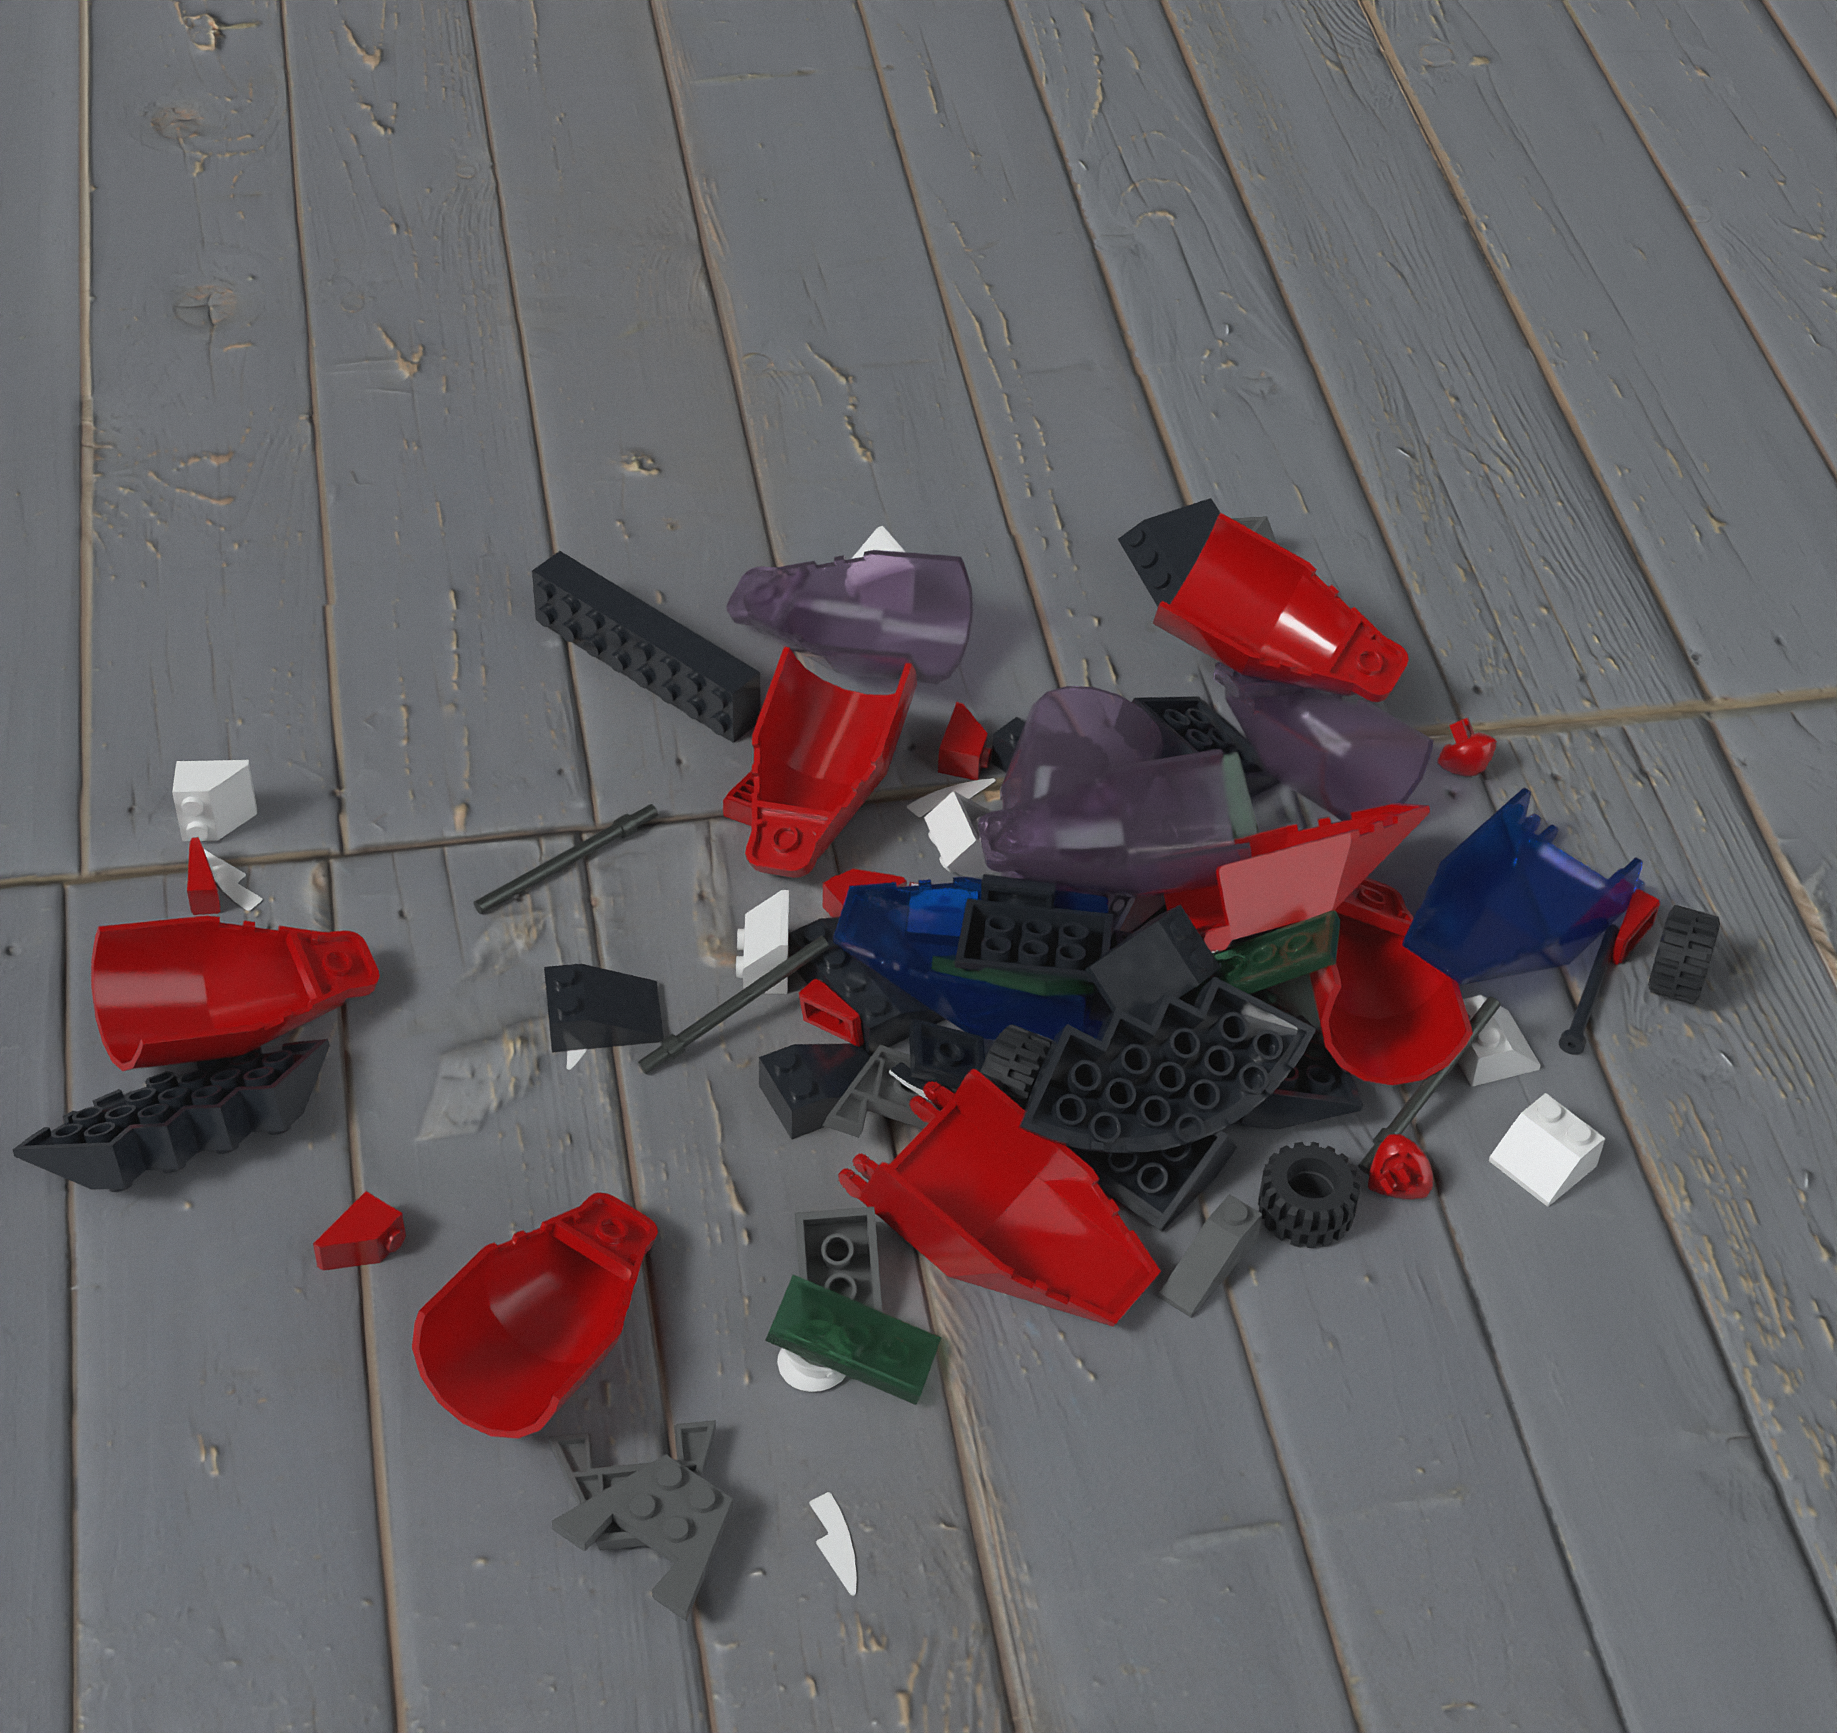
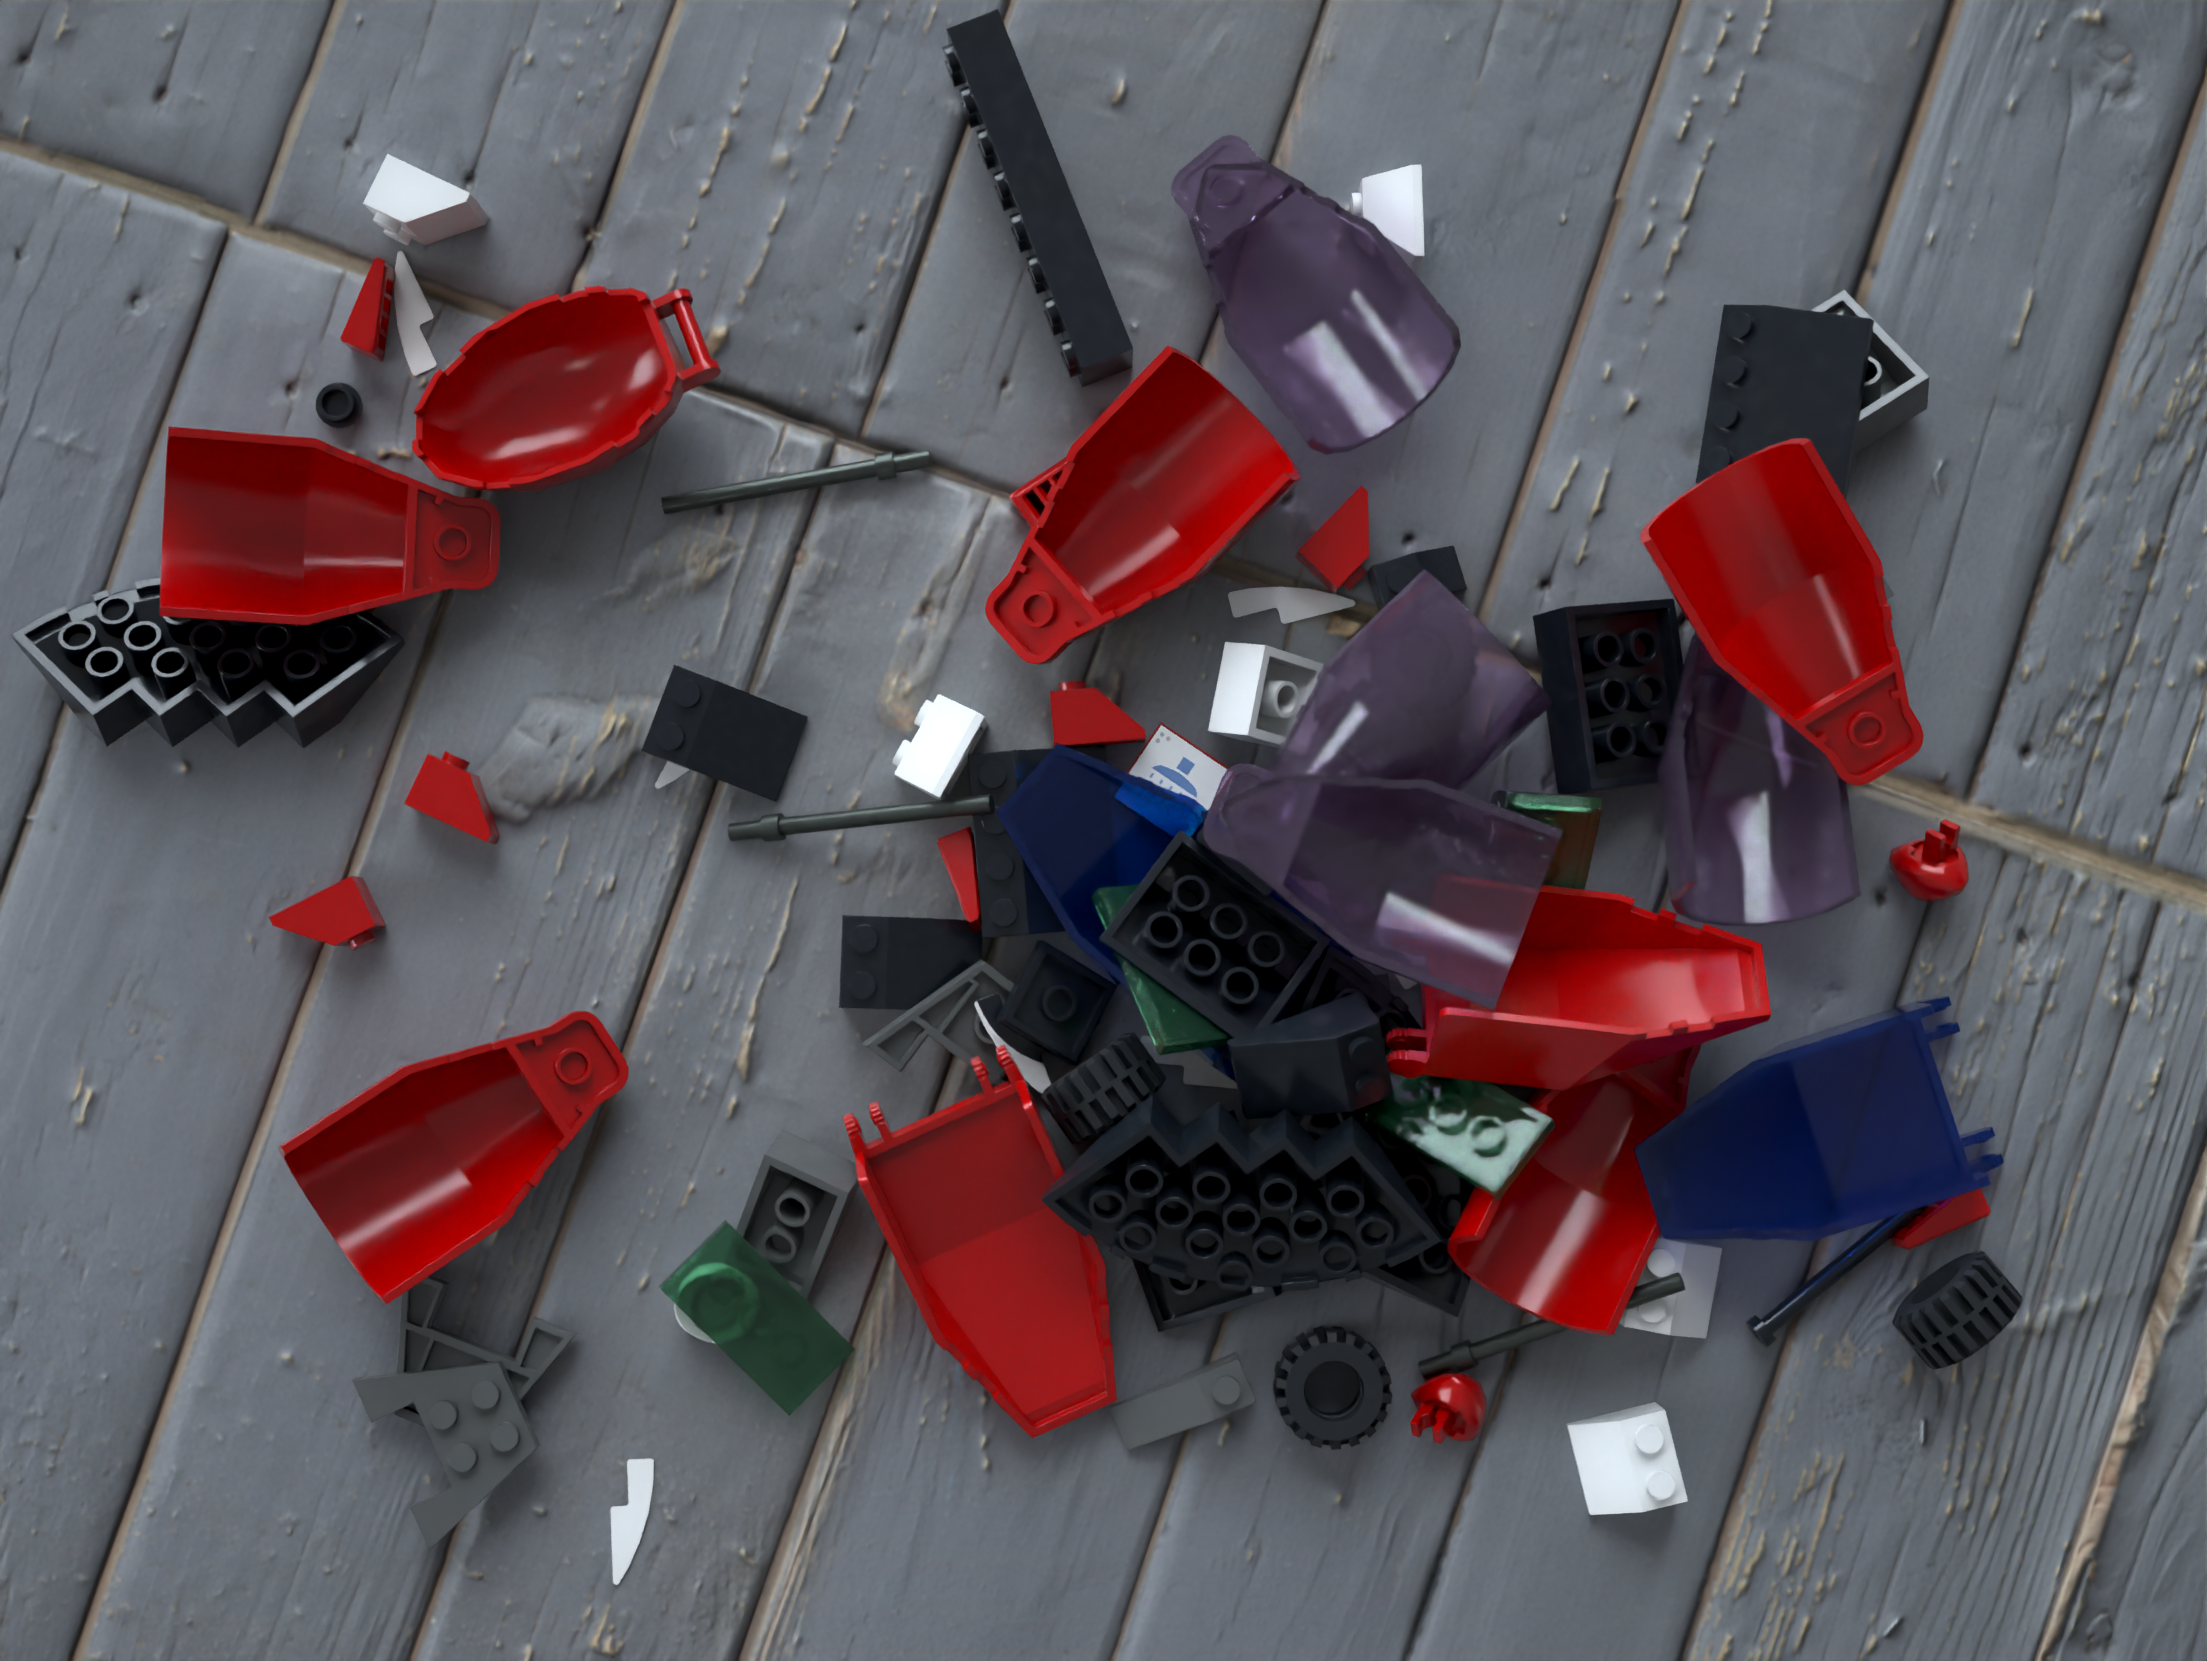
camera: 30 degrees right, 40 degrees up
none -> red slope [404,751,500,844]
none -> red windscreen [412,286,721,492]

